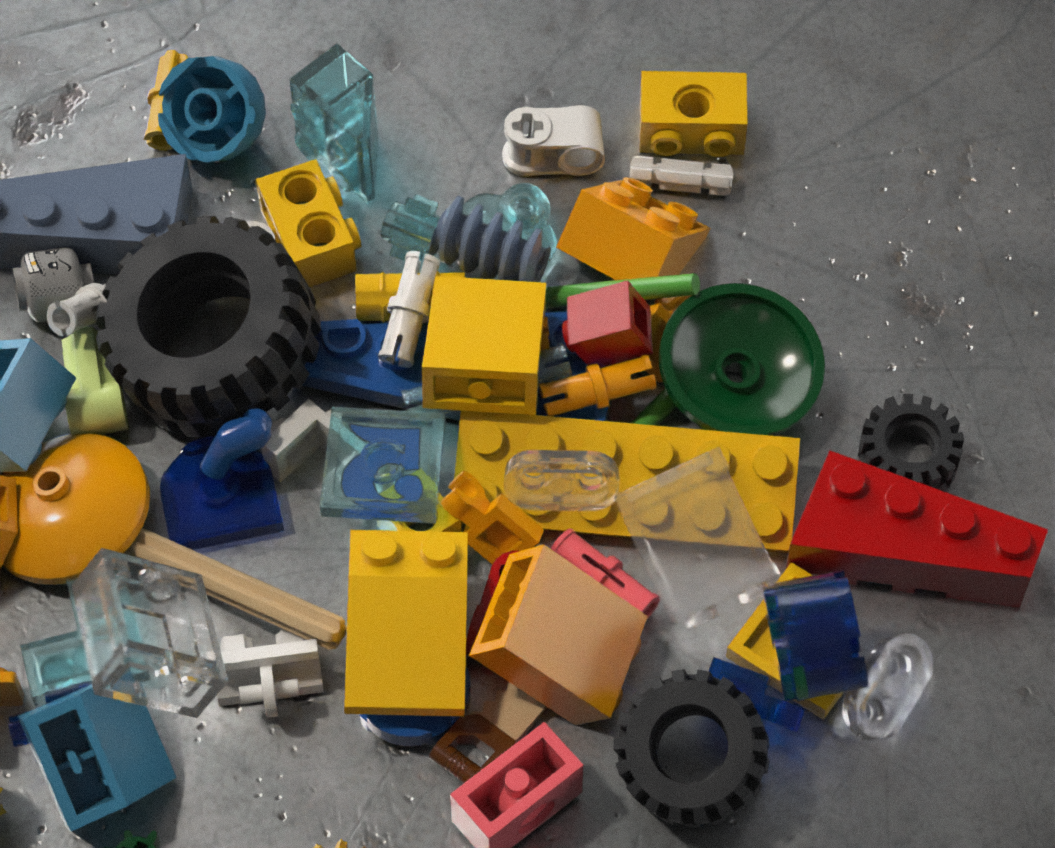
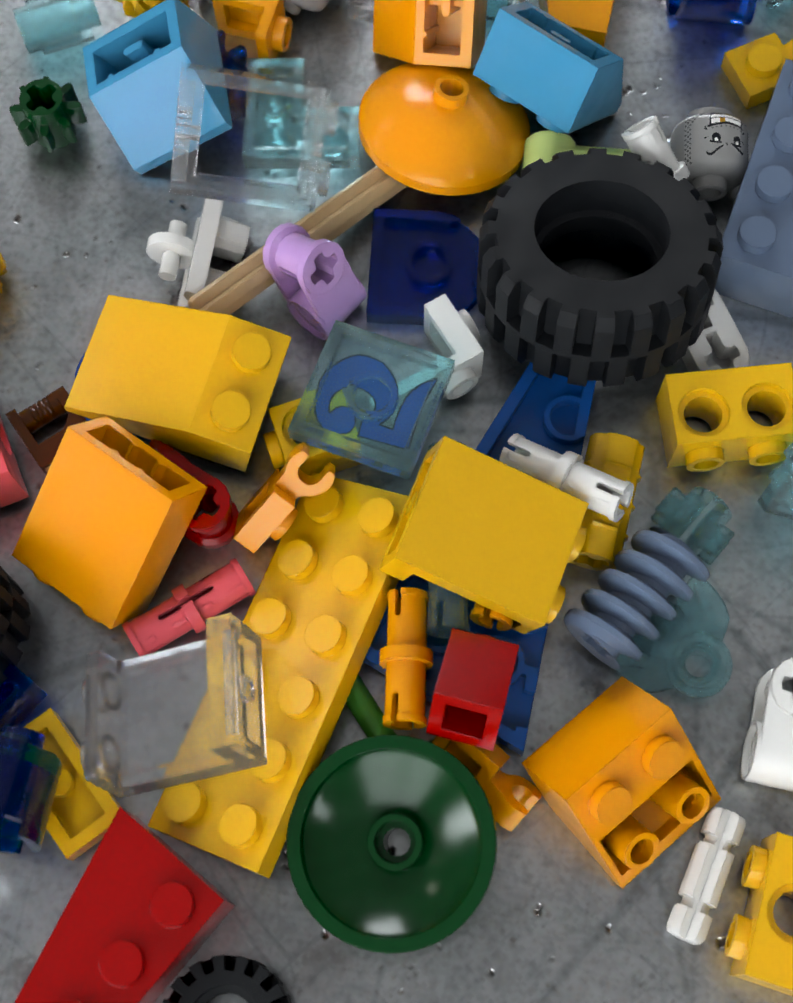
camera: 110 degrees right, 10 degrees up
blue arm [200,409,272,480] -> none
clear plate [504,450,620,511] -> none
bright green bar [546,273,700,308] -> none
none -> lavender piece [263,222,367,340]

